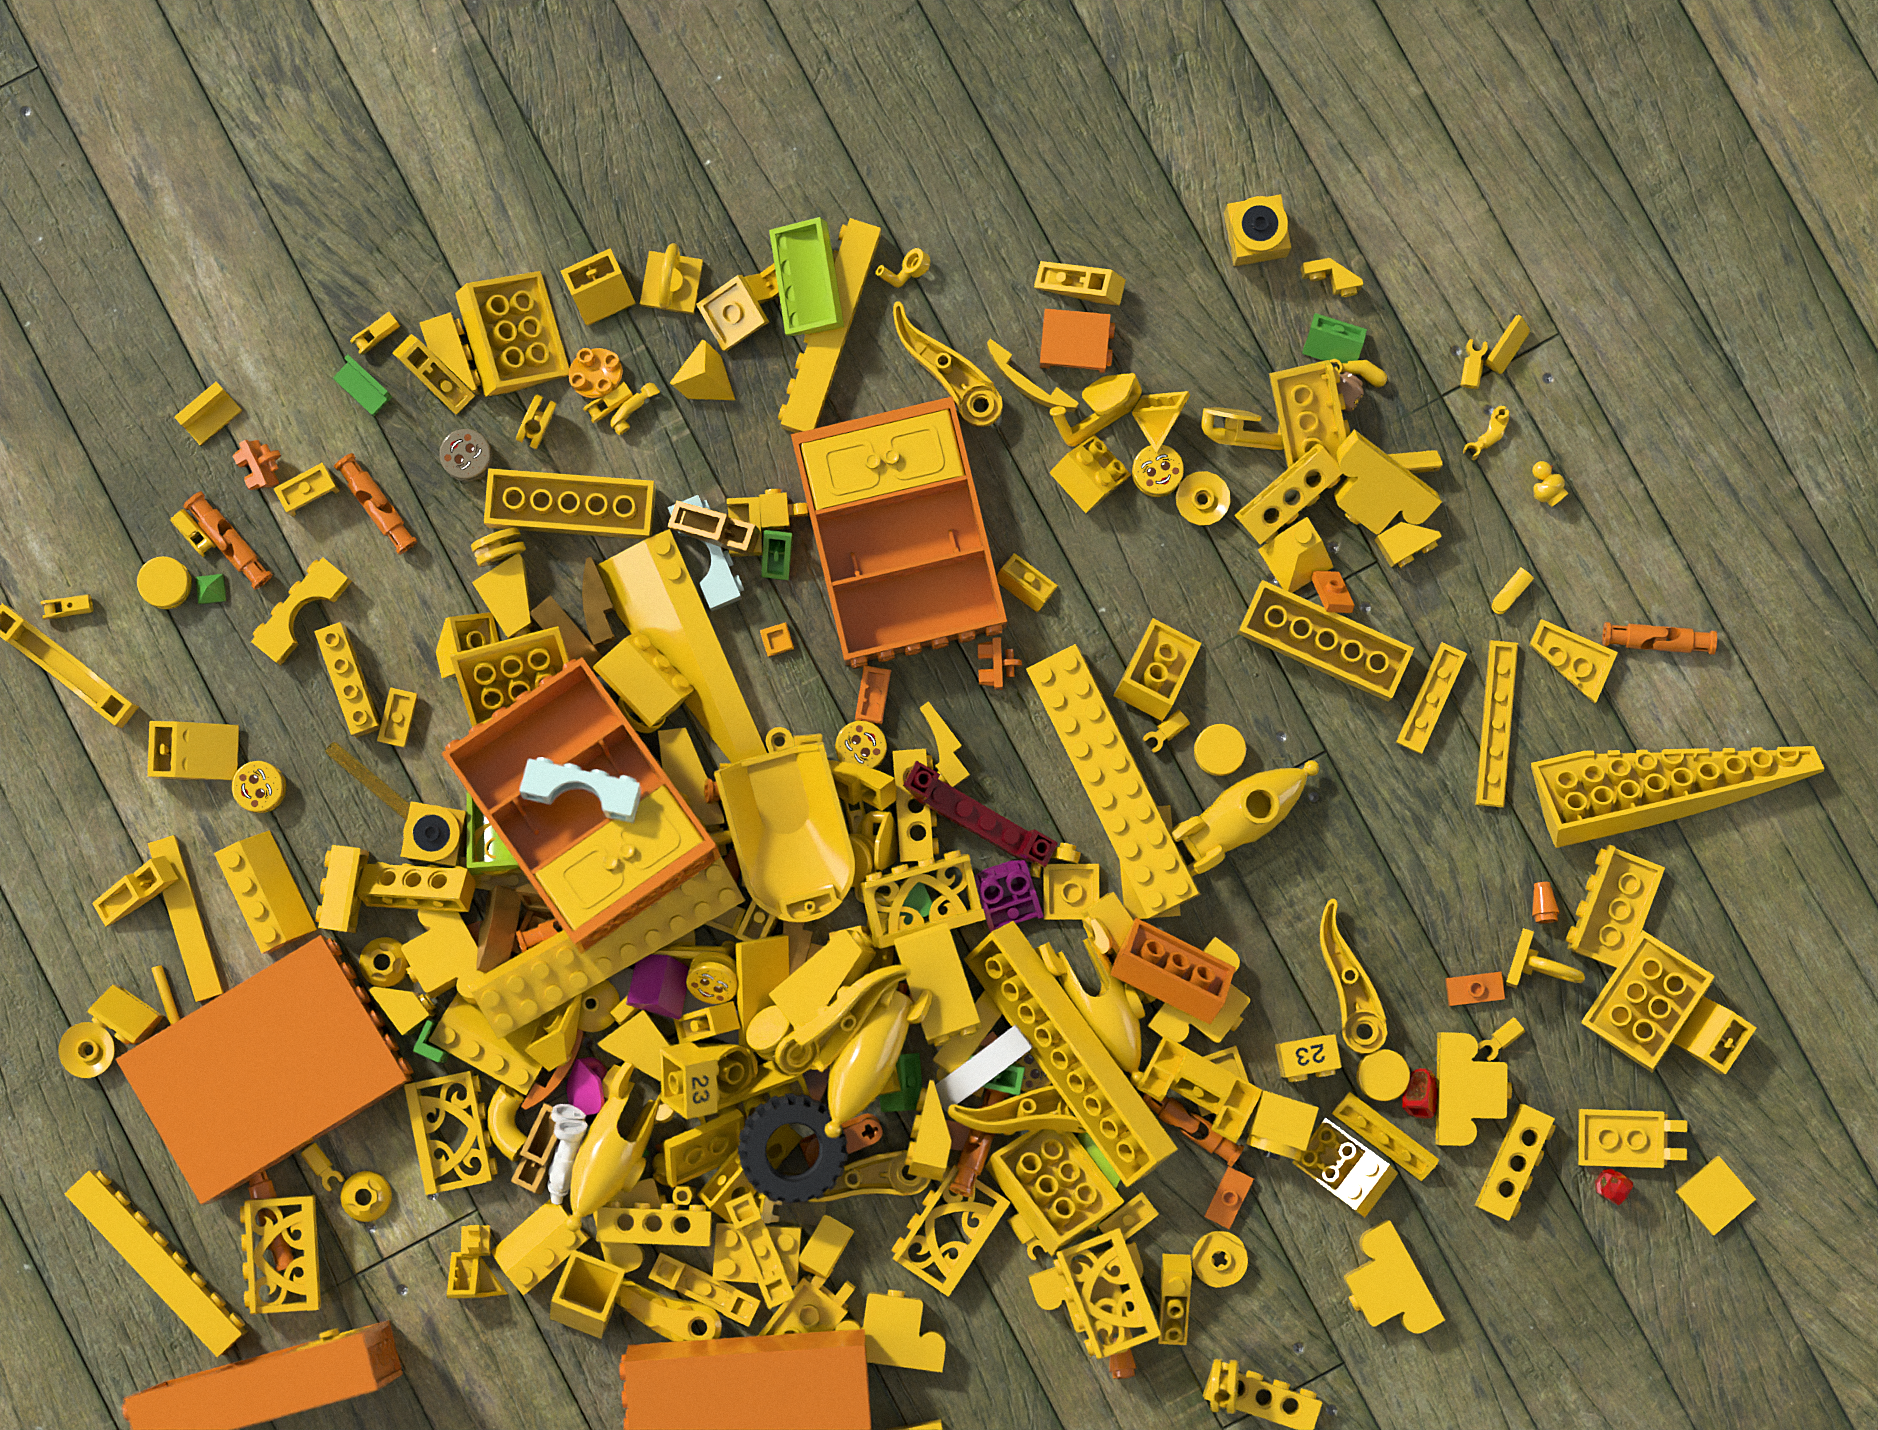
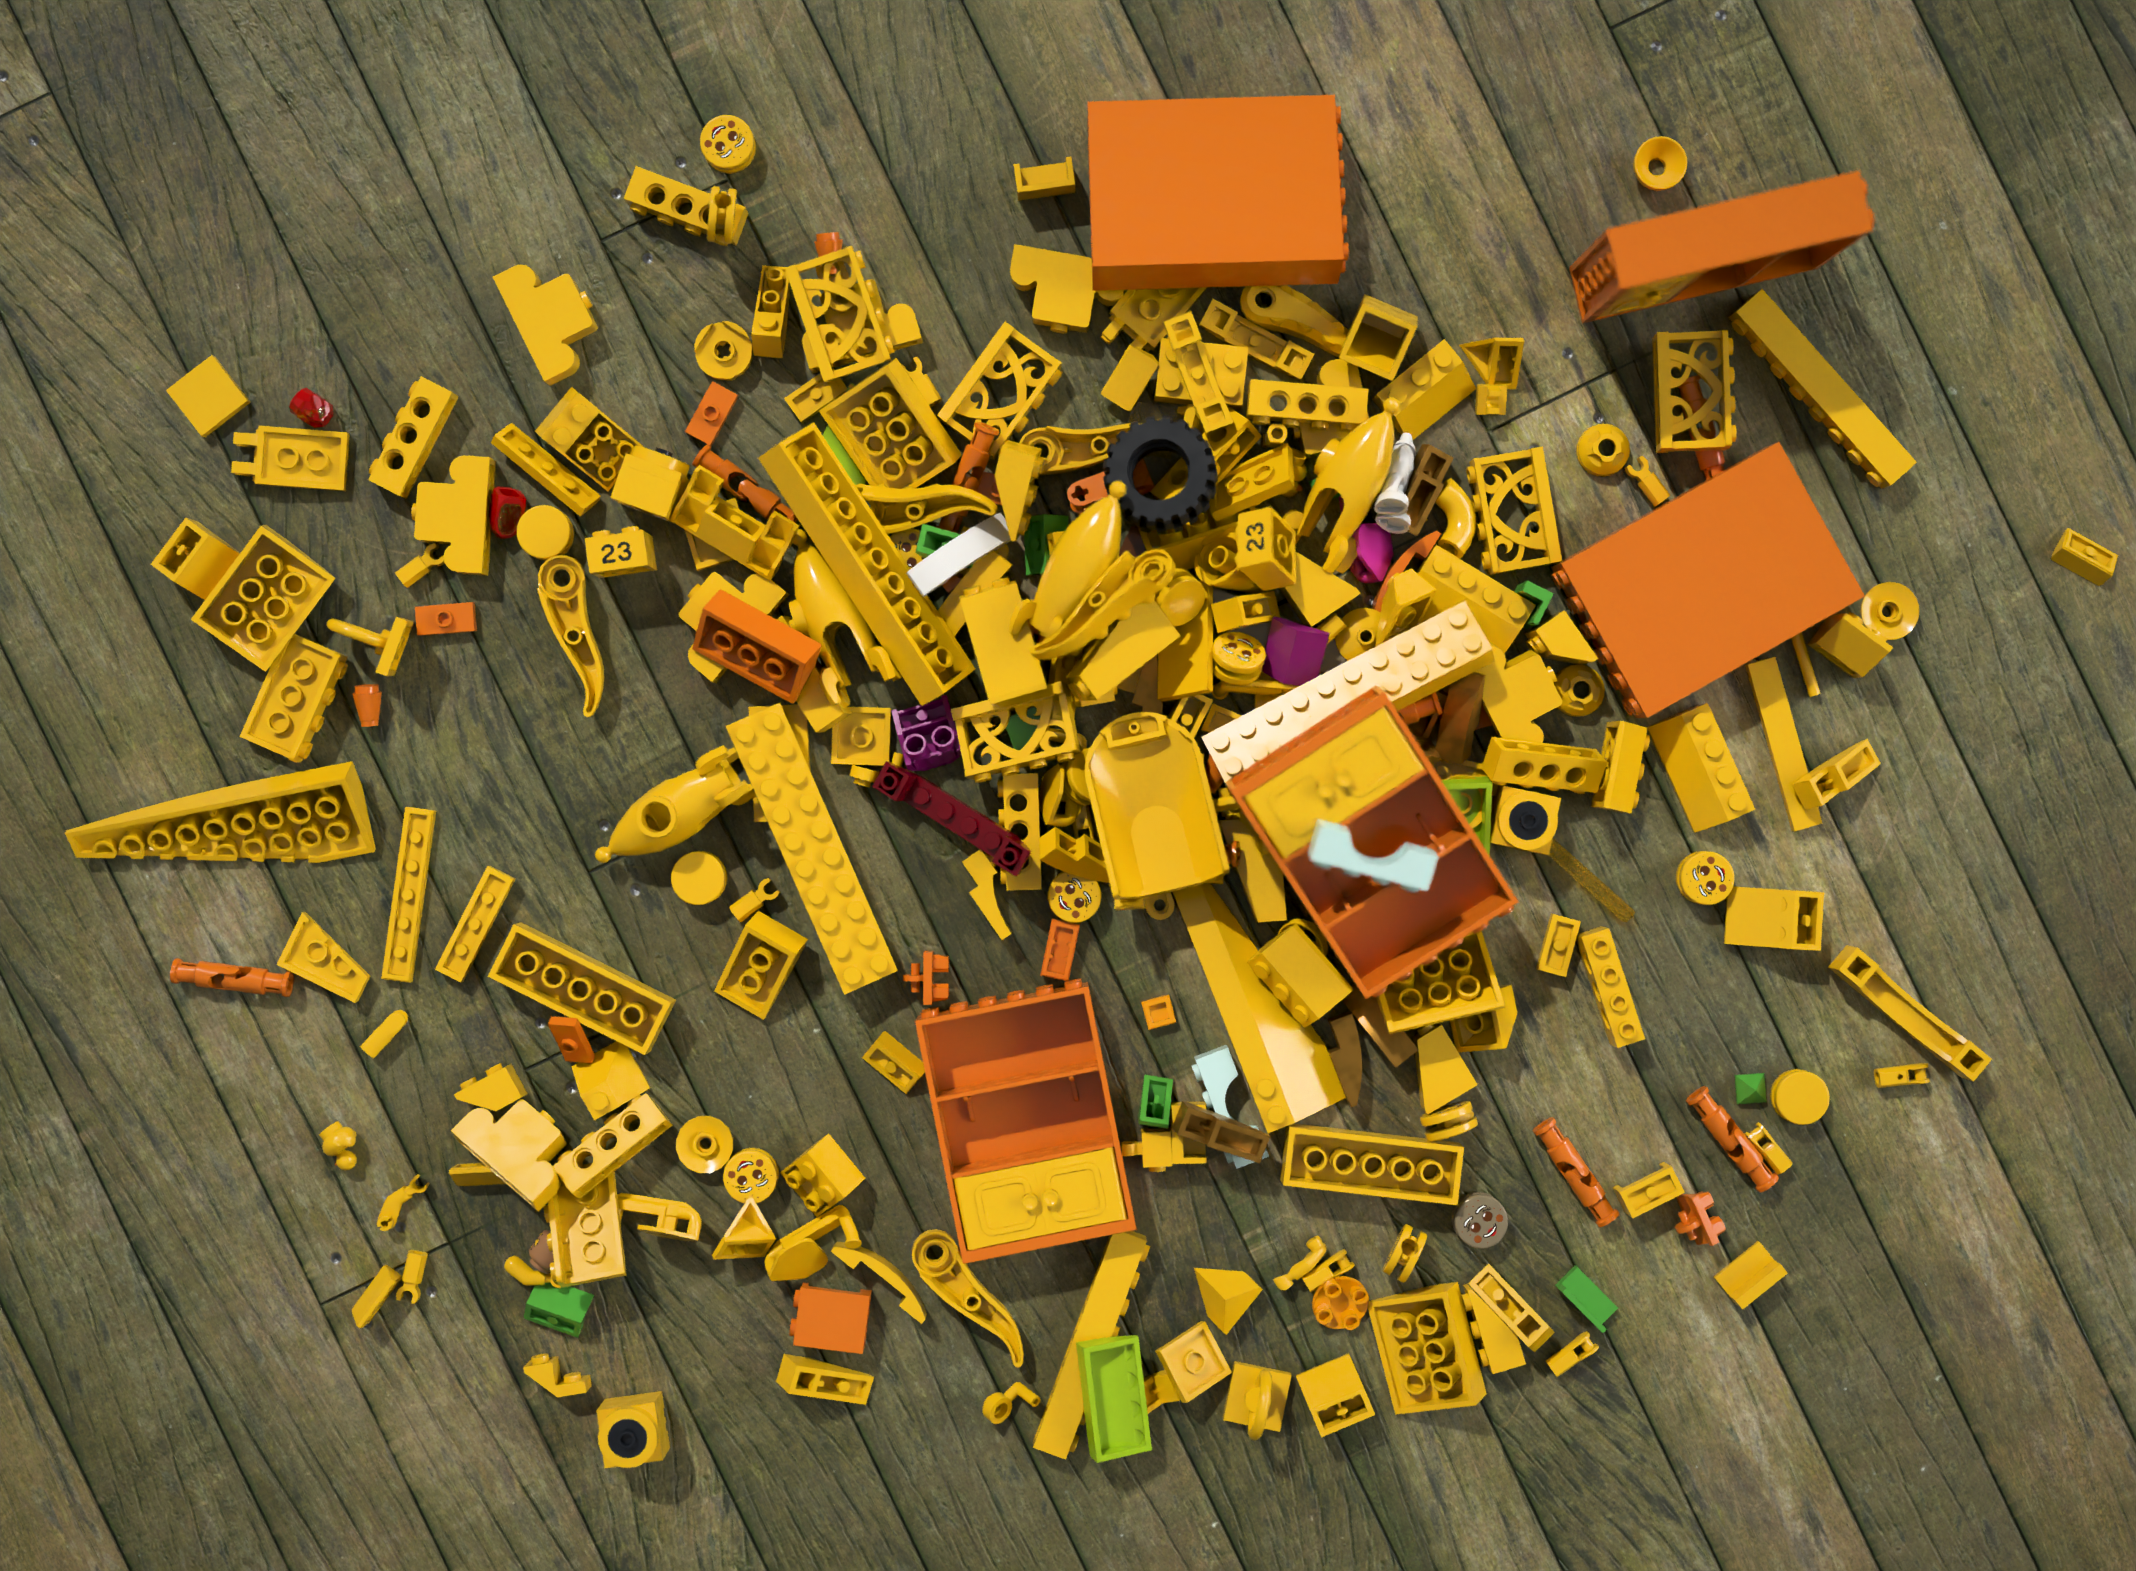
camera: 175 degrees left, 5 degrees up
yellow arch [251,557,352,665] -> none

